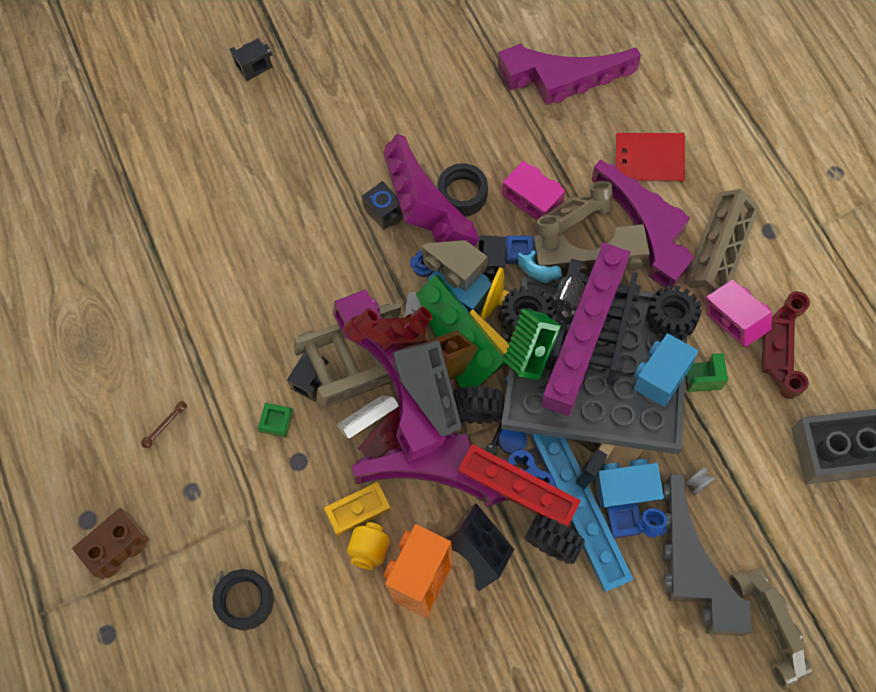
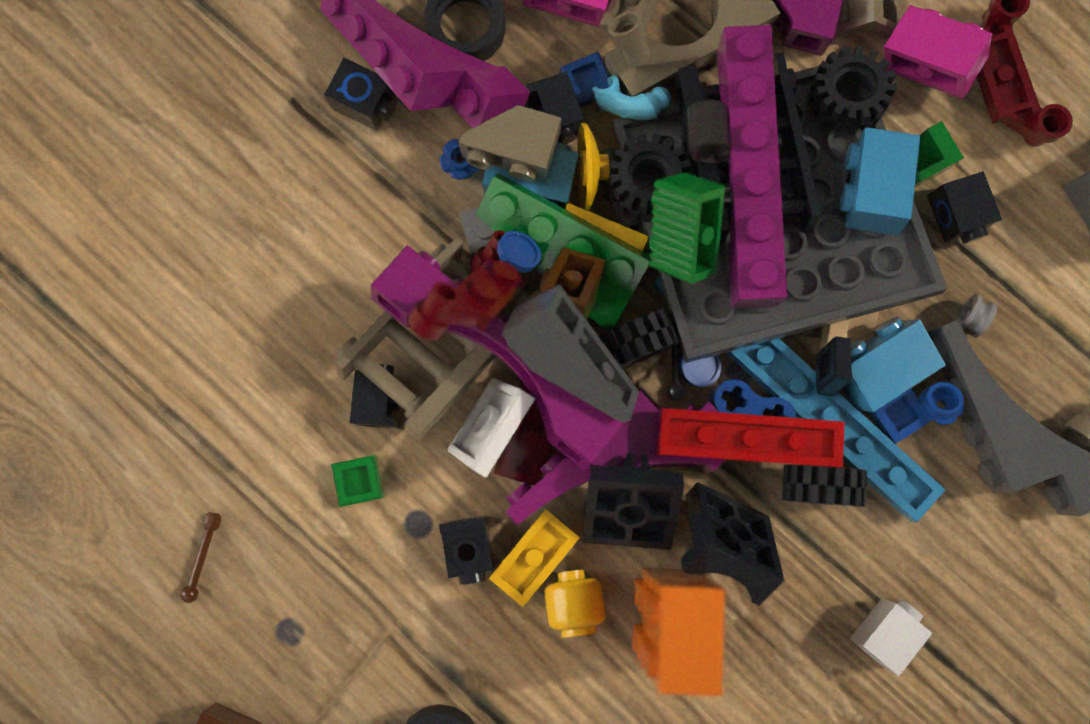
camera: 30 degrees left, 15 degrees up
none -> black brick [439,515,494,585]
none -> blue piece [497,231,541,273]
none -> black piece [582,453,684,550]
none -> white brick [850,598,932,676]
none -> black brick [927,171,1002,244]

